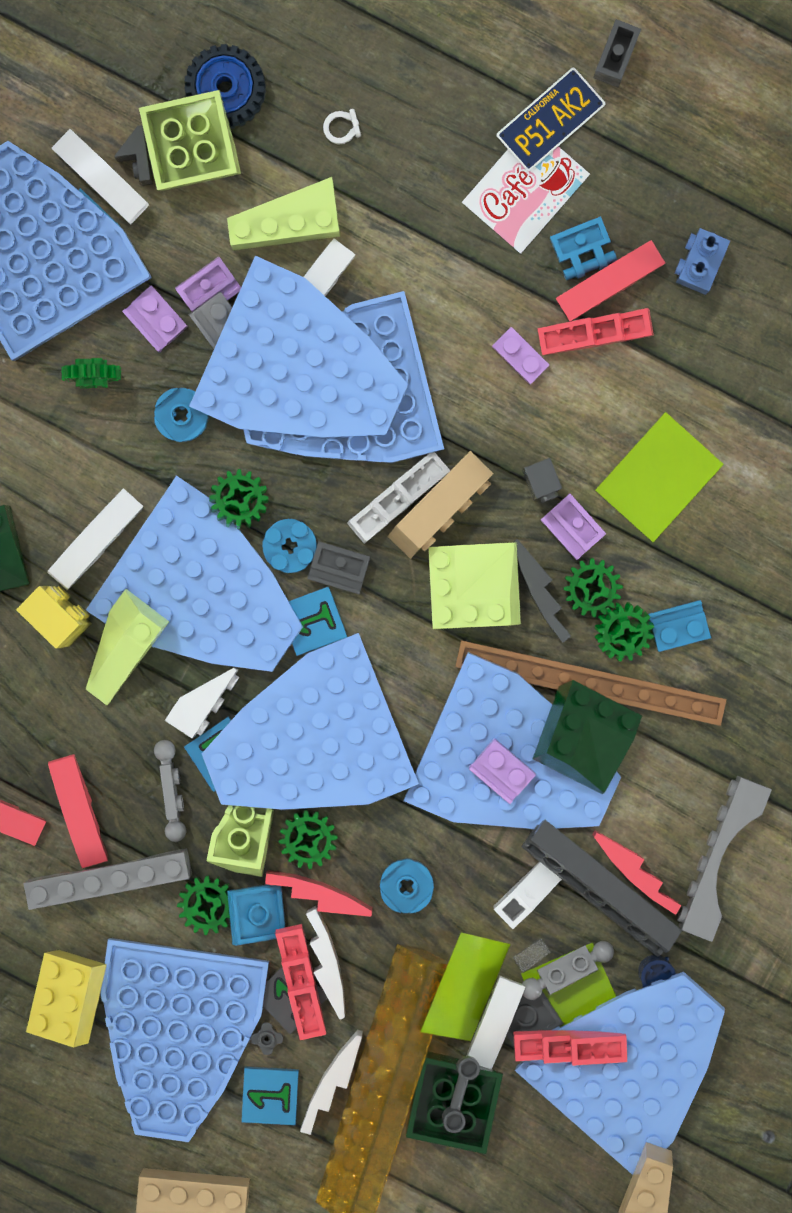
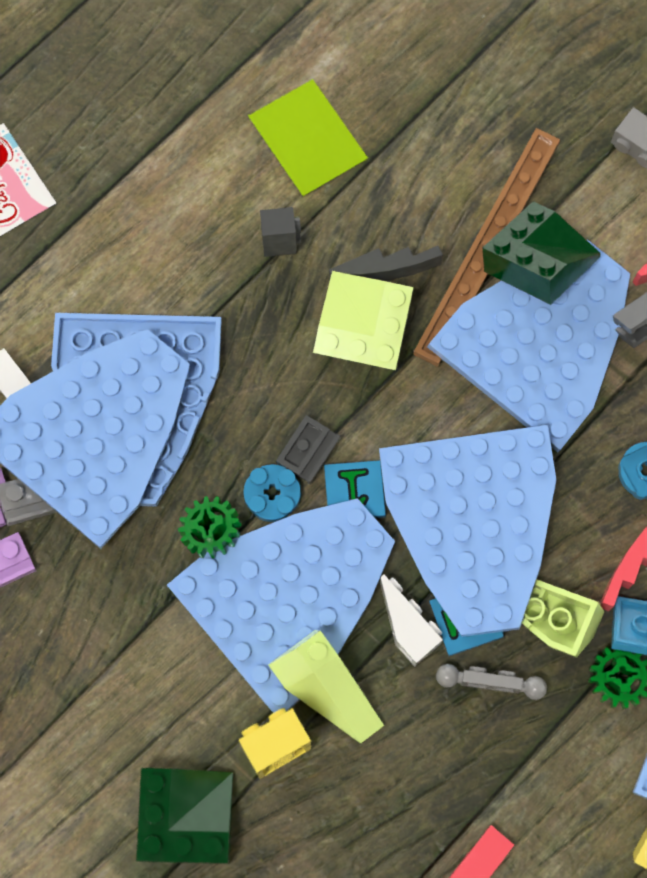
camera: 75 degrees left, 15 degrees down
light grey arch [23,848,192,910] -> none
white slope [47,488,143,590] -> none
coral slope [48,754,108,868] -> none
green gear [61,358,121,389] -> none
dark azure plate [154,388,209,442] -> none
green gear [279,809,338,869] -> none
white slope [347,452,450,544] -> none
tan wedge [387,451,494,559] -> none
lavender plate [469,738,536,804] -> none
lavender plate [492,327,549,385] -> none
coral slope [538,308,654,355] -> none
lavender plate [541,494,606,560] -> none
dark azure plate [550,216,617,281] -> none
coral slope [556,240,666,322] -> none
green gear [563,558,623,617] -> none
green gear [594,602,654,662] -> none
dark azure plate [648,600,711,652] -> none
medium blue brick [674,228,730,295] -> none

